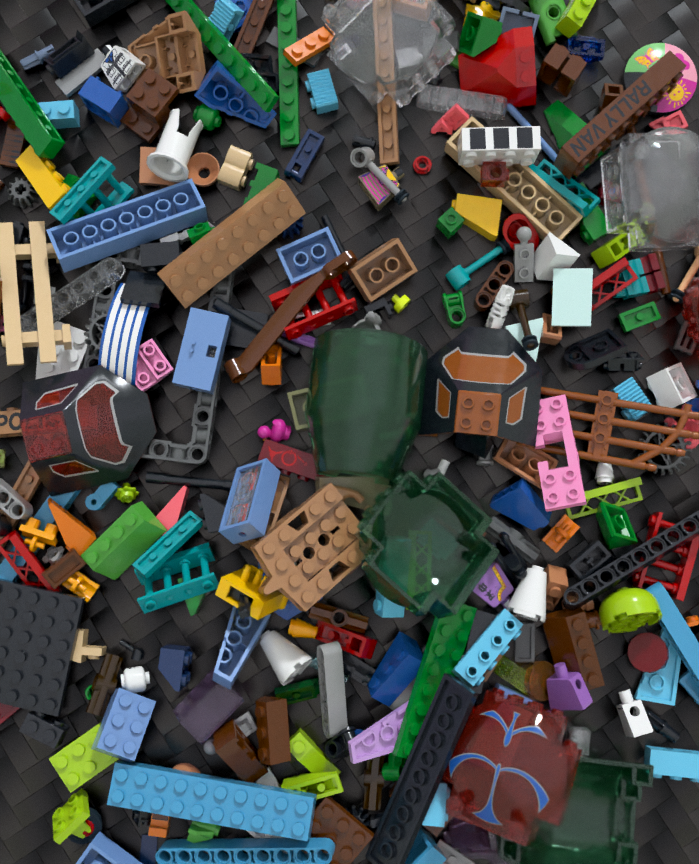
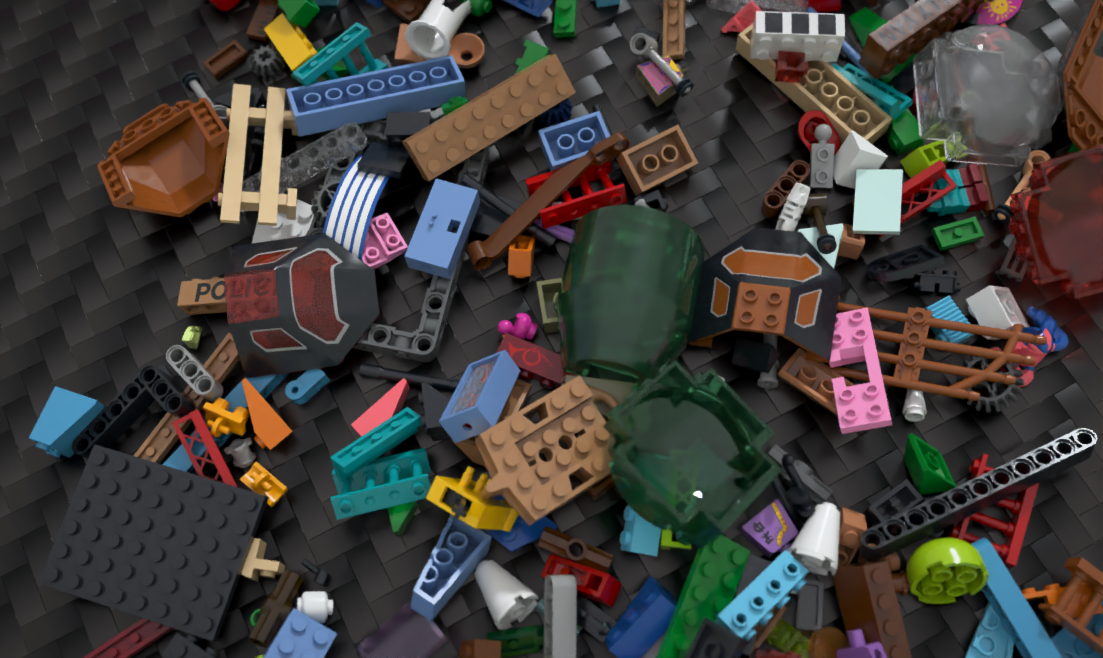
camera: 10 degrees right, 15 degrees down
reddish brown tile [41,548,87,589] -> none
bright green slope [81,501,167,580] -> none
lime plant [114,483,139,503] -> none
dark blue slope [158,644,193,692] -> none
tan brick [217,145,255,191] -> none
dark blue plate [284,128,325,183] -> none
light orange cone [288,618,318,639] -> none
neon yellow tile [391,294,411,314] -> none
red plate [413,156,432,175] -> none
green brick [436,207,464,239] -> none
green piece [442,290,466,329] -> none
teal piece [445,238,511,291] -> none
yellow slope [451,193,502,242] -> none
blue slope [490,478,552,531] -> none
orange hips [541,514,580,553] -> none
lime fence [565,477,643,519] -> none
dark red tile [628,633,669,673] -> none

